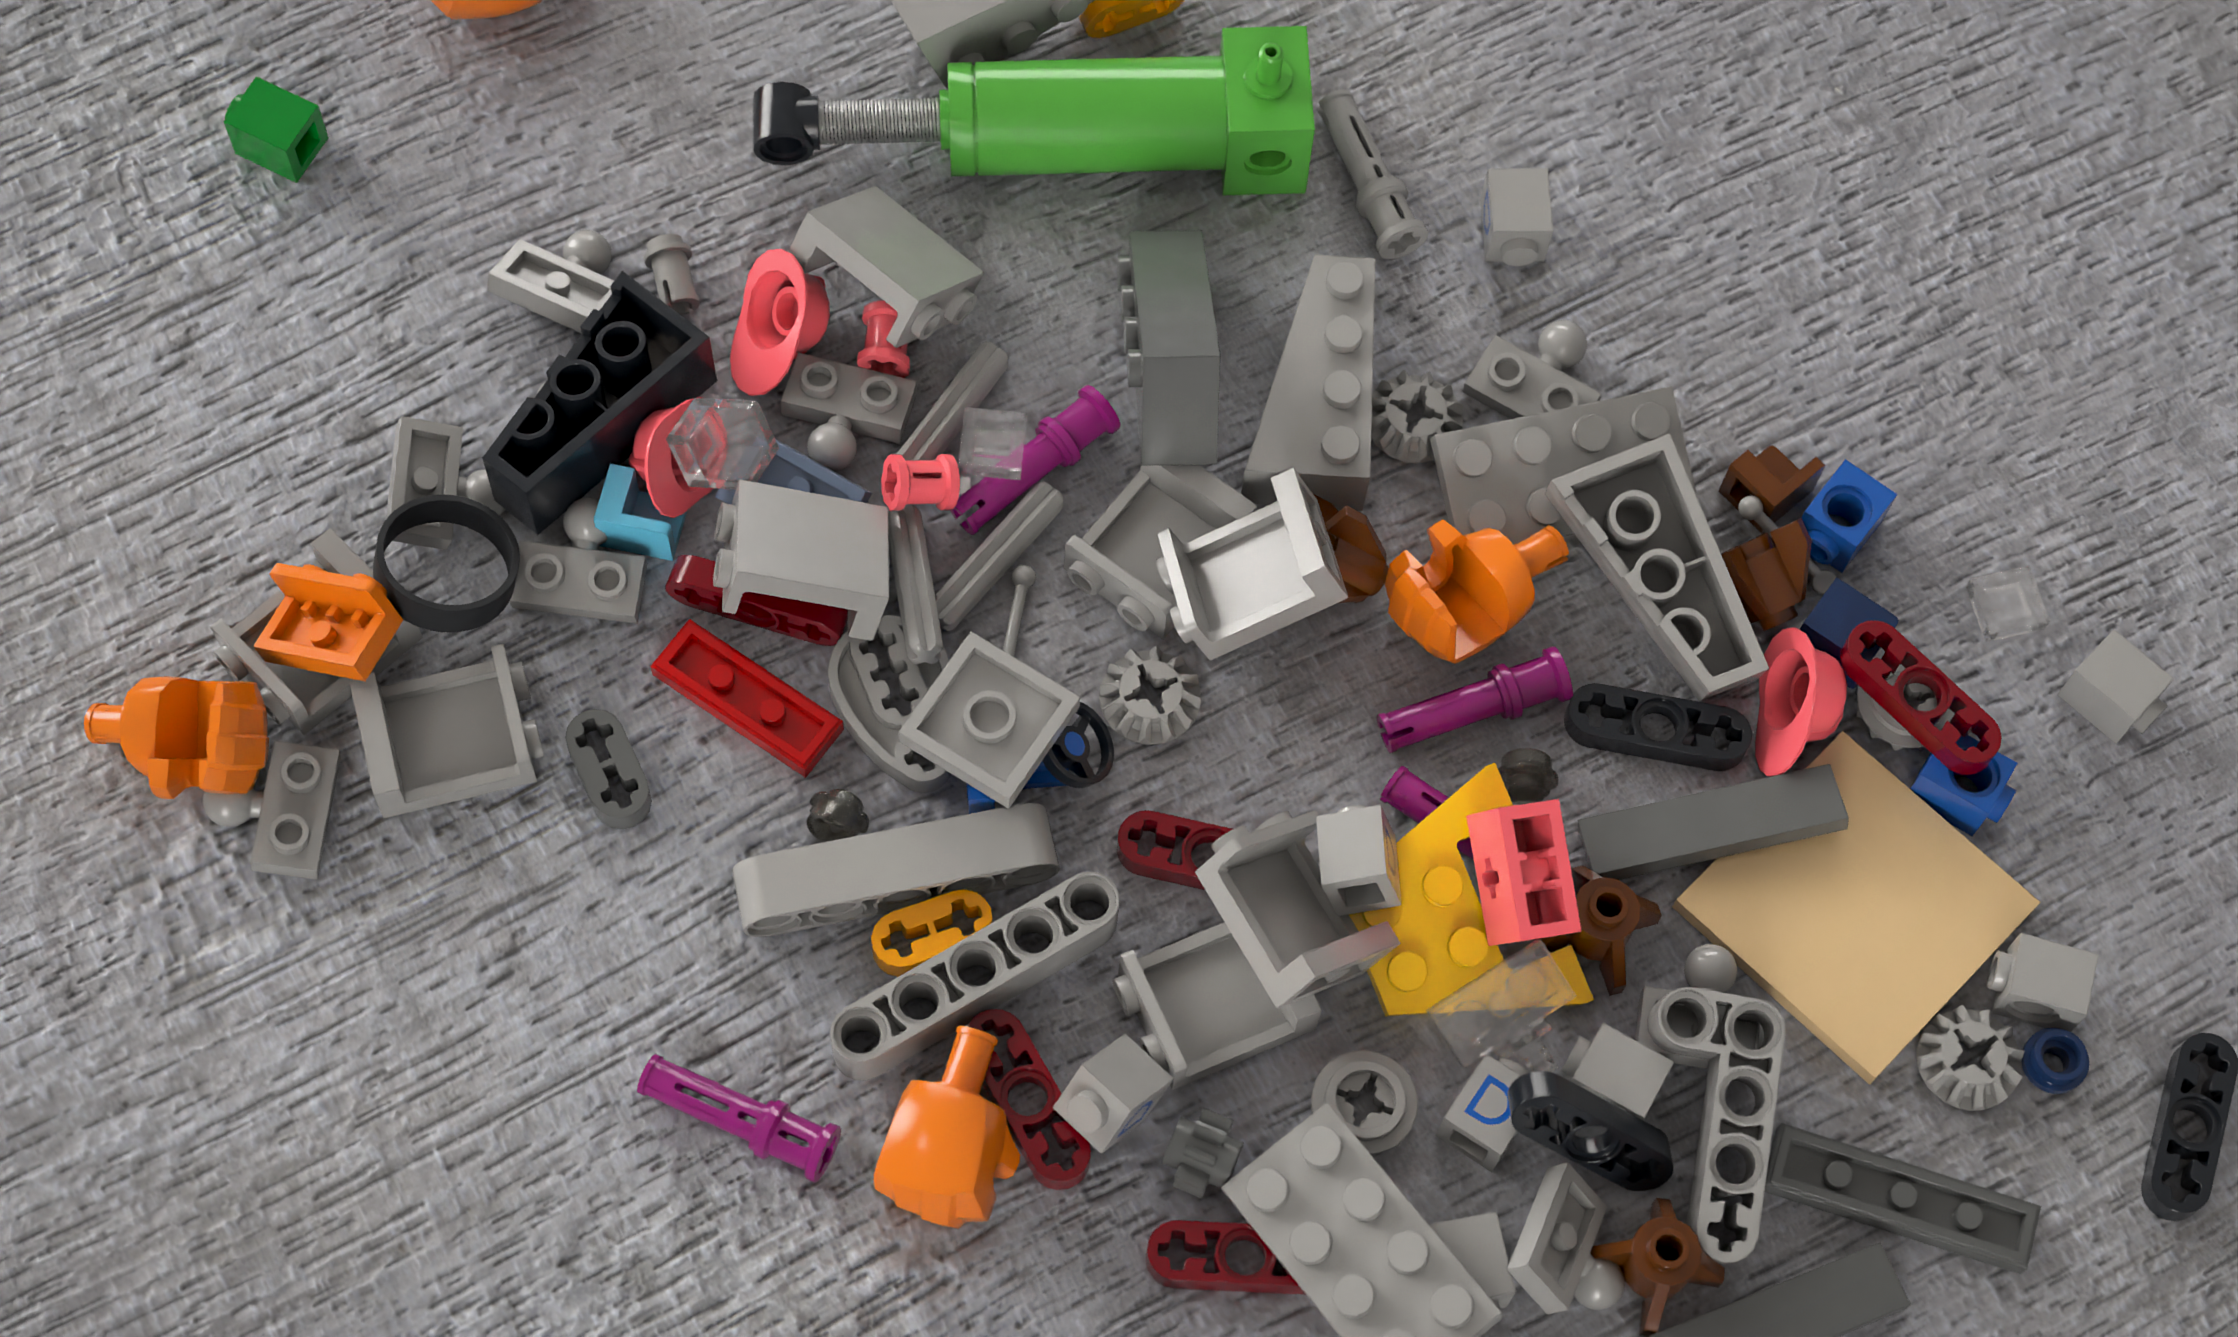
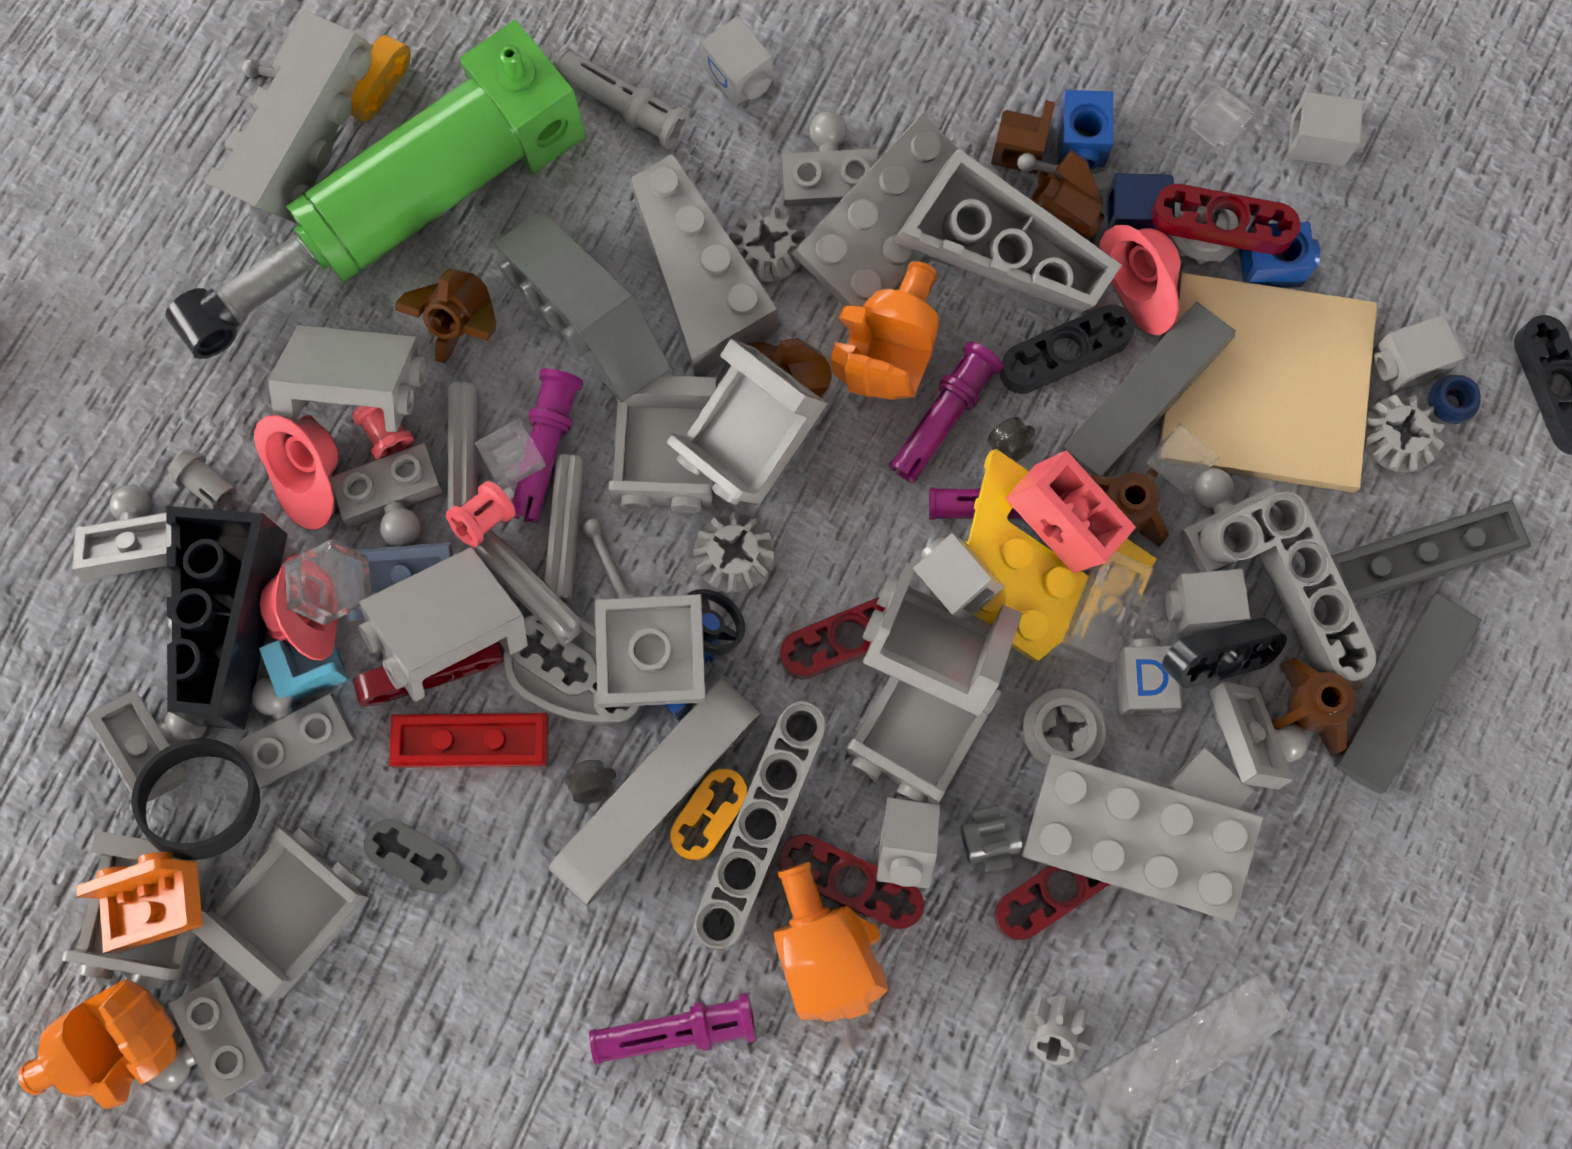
camera: 30 degrees left, 10 degrees up
none -> reddish brown brick [395,268,496,363]
none -> clear tile [1145,423,1219,495]

